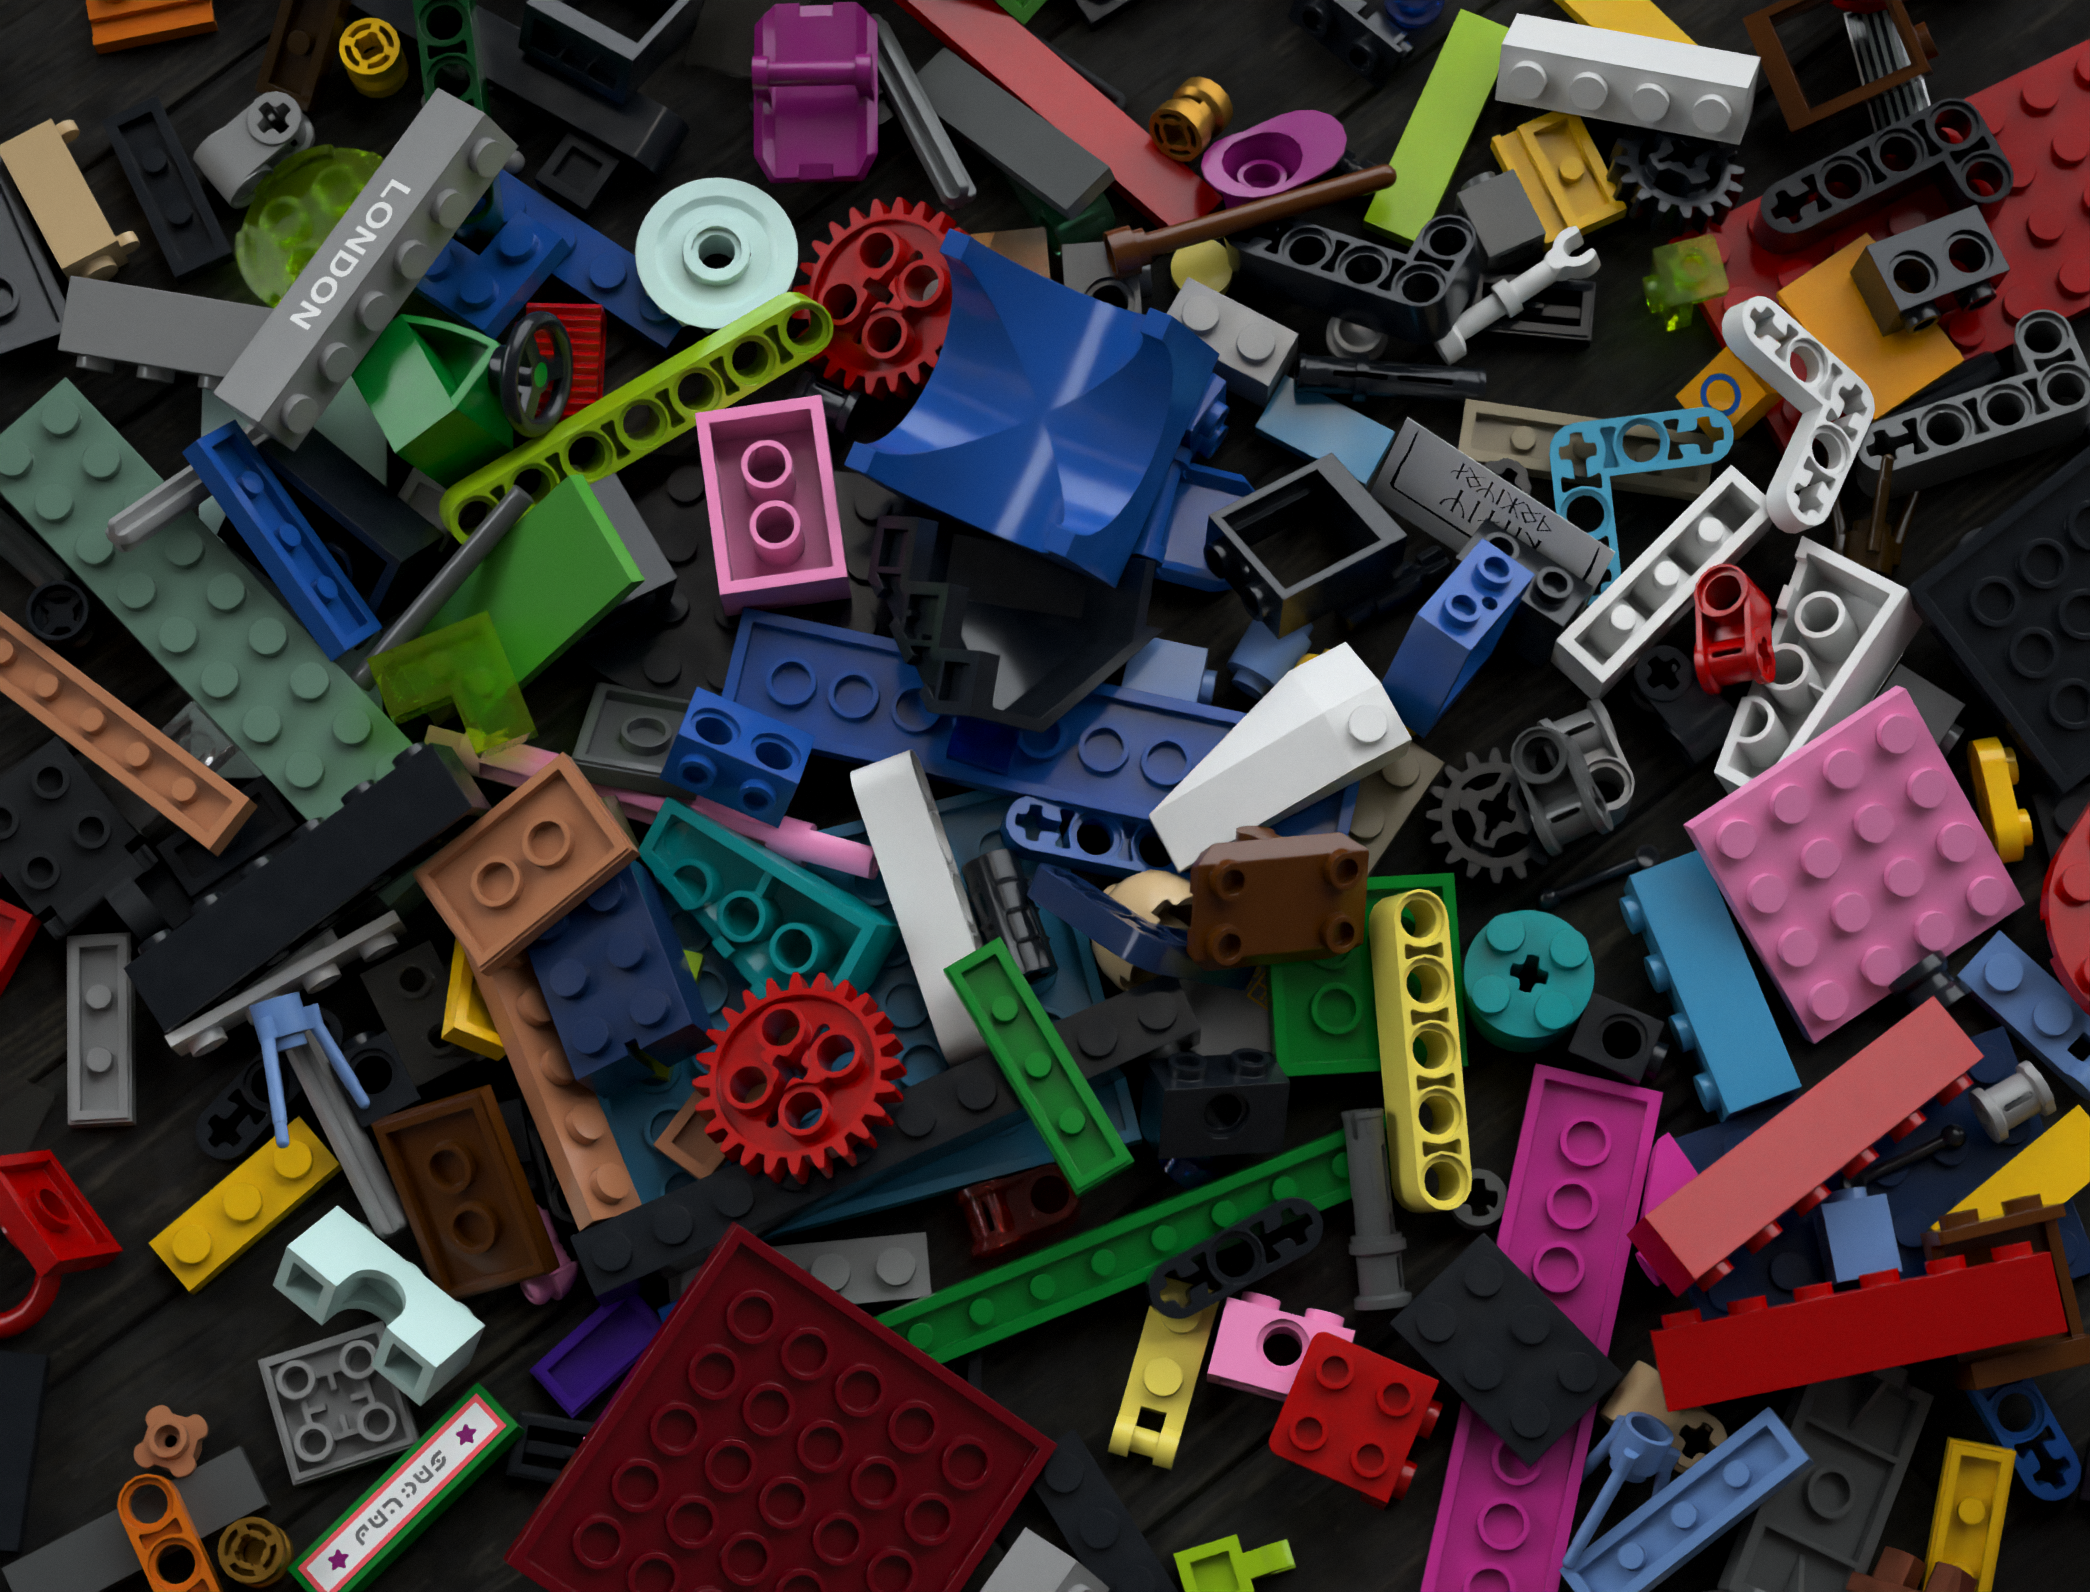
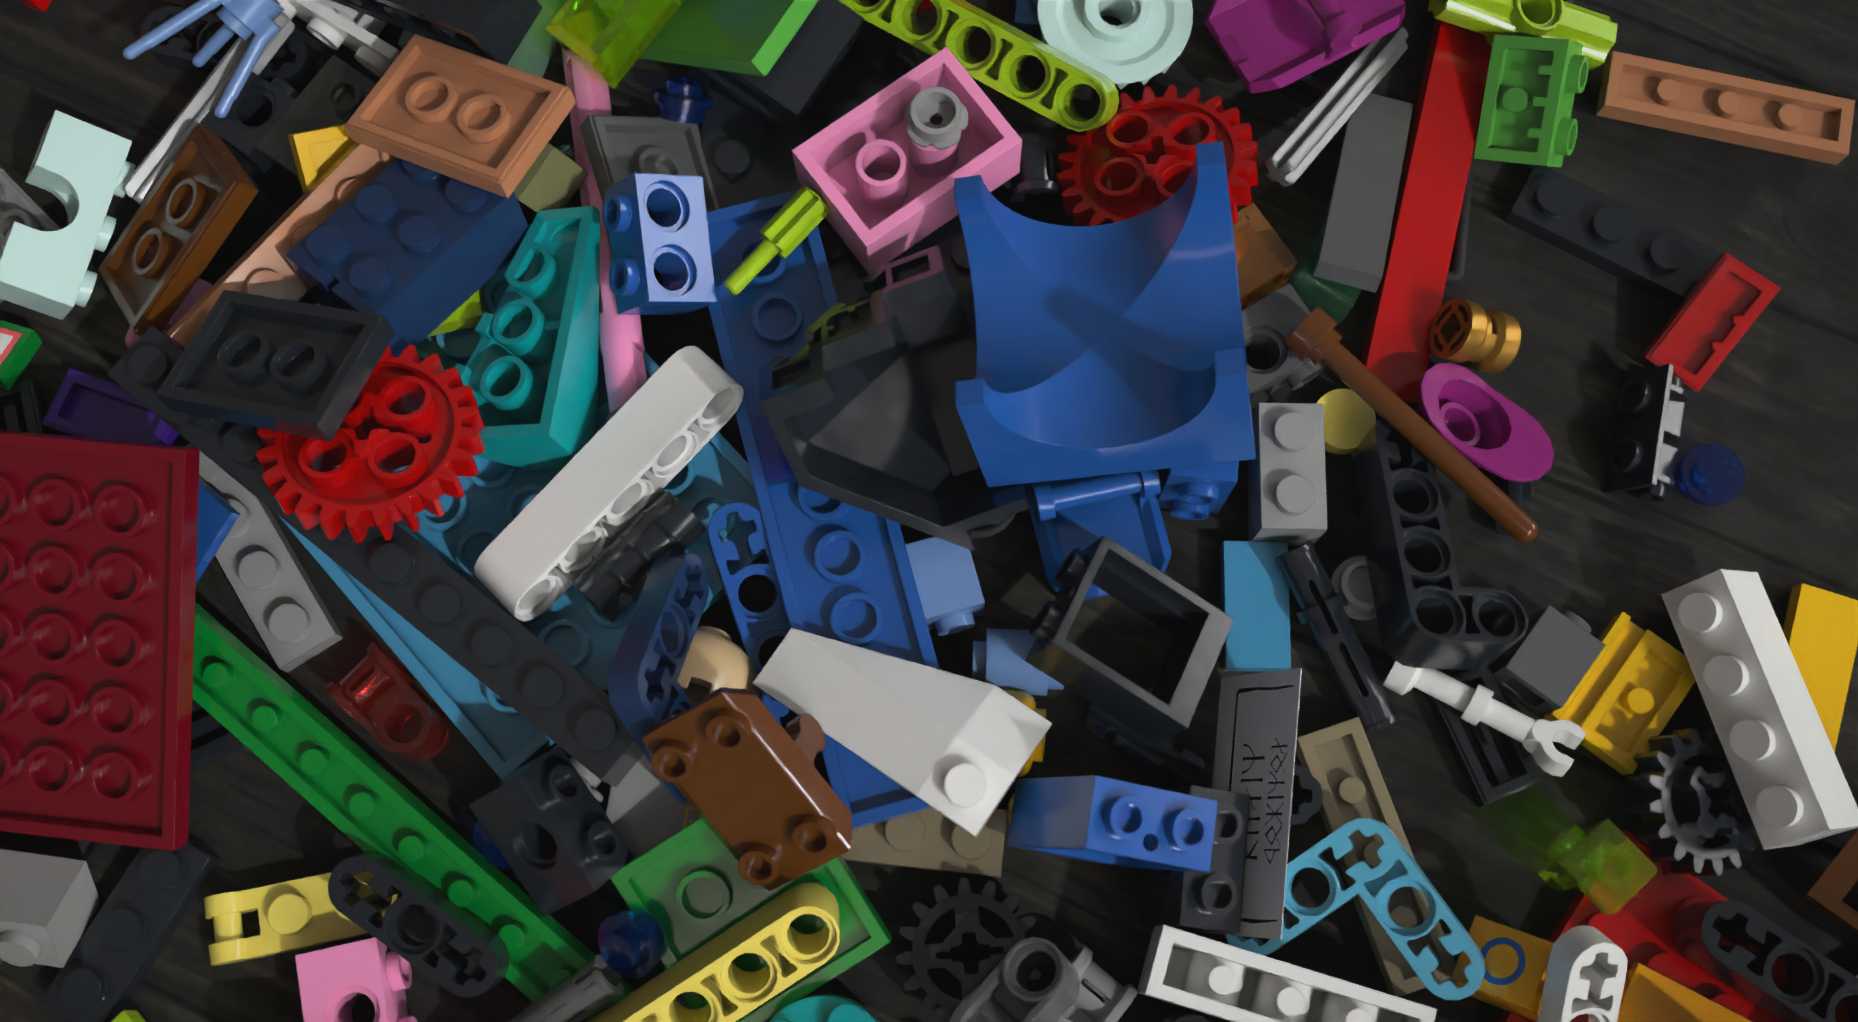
camera: 60 degrees right, 0 degrees up
yellow plate [149,1116,343,1295] -> none
green tile [943,937,1135,1198] -> none
lime tile [1363,9,1510,248] -> none
none -> black plate [156,290,396,442]
none -> clear blue plate [598,910,664,979]
none -> clear blue plate [652,78,714,124]
none -> lime axle [724,186,830,295]
none -> light grey plate [905,87,968,150]

